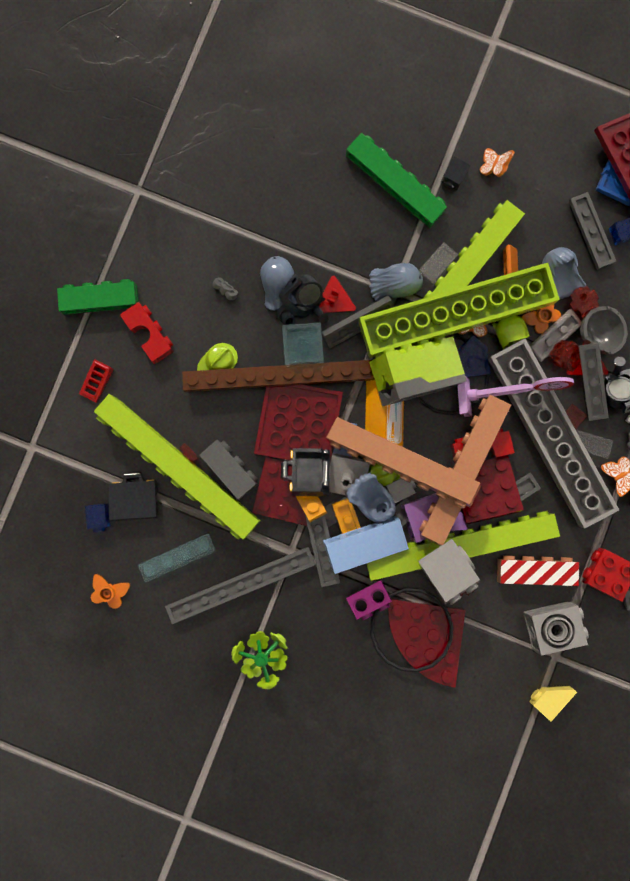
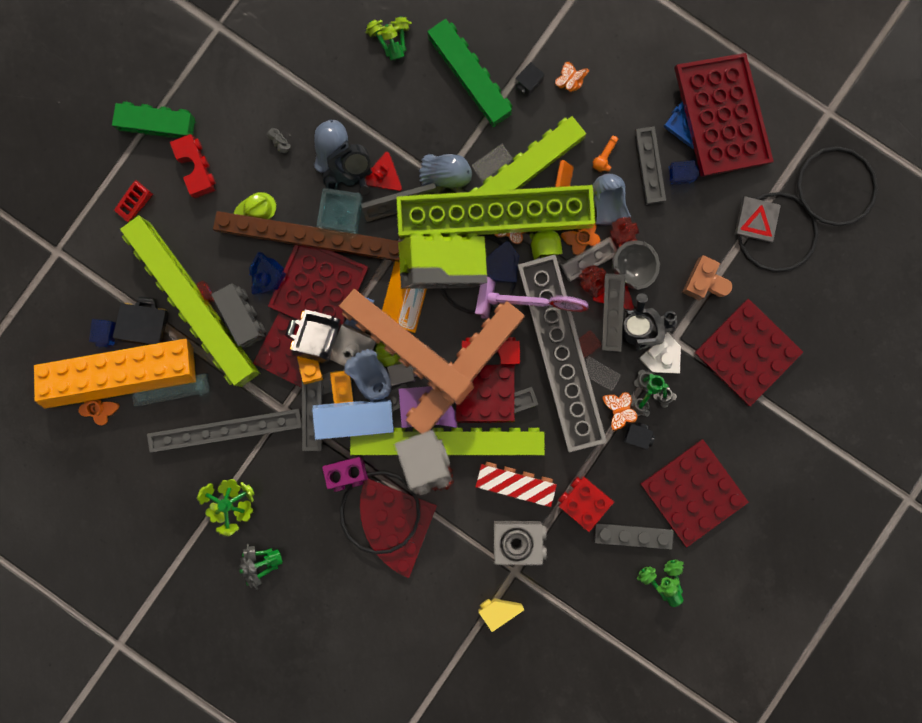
camera: 20 degrees right, 0 degrees up
none -> light orange brick [34,338,196,409]
none -> plant [239,544,283,590]
none -> clear blue plate [249,252,286,295]
none -> plant [365,16,412,60]
none -> orange piece [592,136,618,172]

